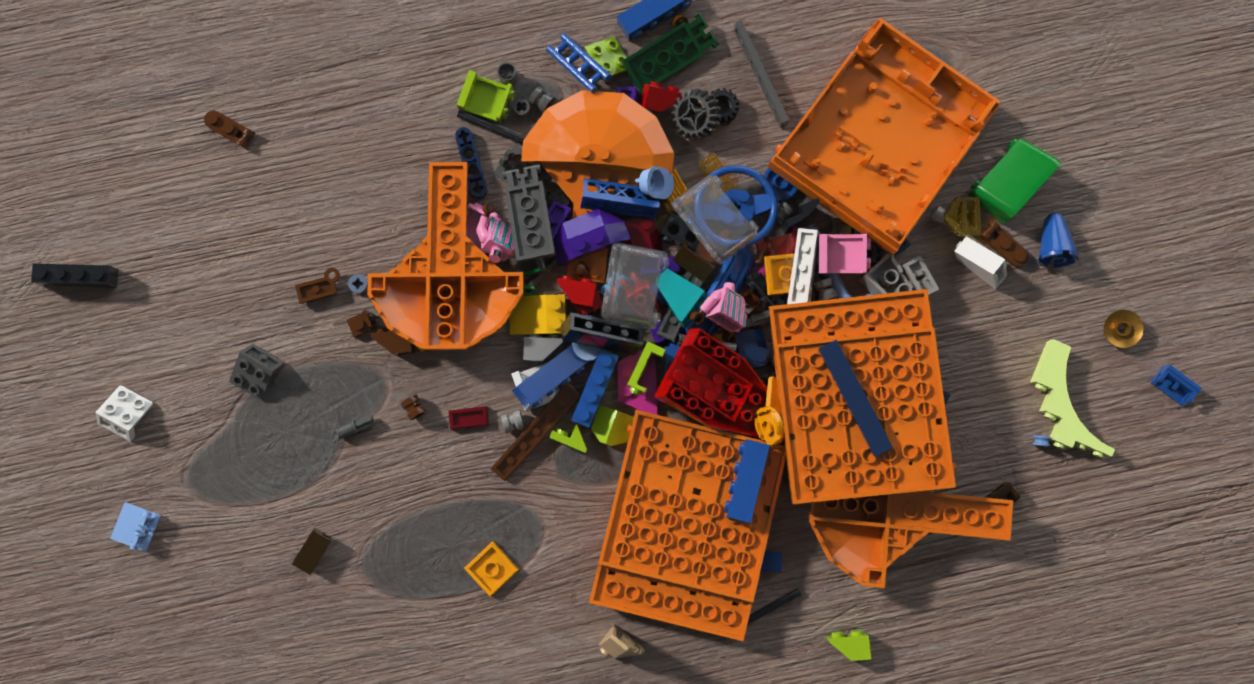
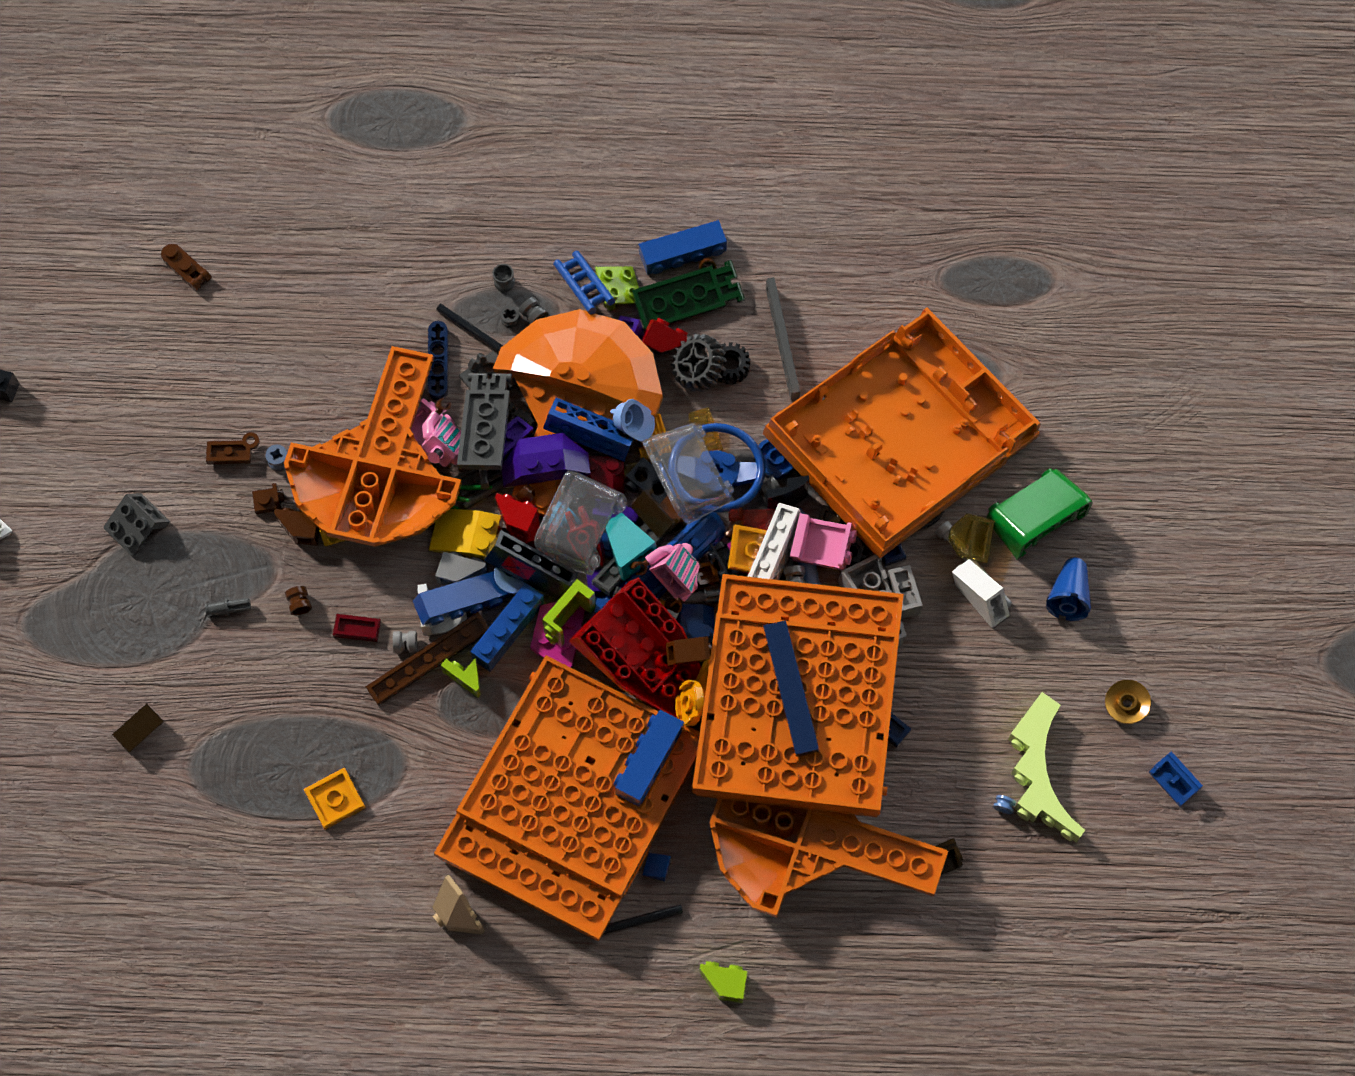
camera: 10 degrees right, 15 degrees down
lime panel [457,70,515,124] -> none
lime slope [591,405,634,446] -> none
reddish brown plate [979,221,1029,267] -> none
none -> reddish brown slope [666,636,712,666]

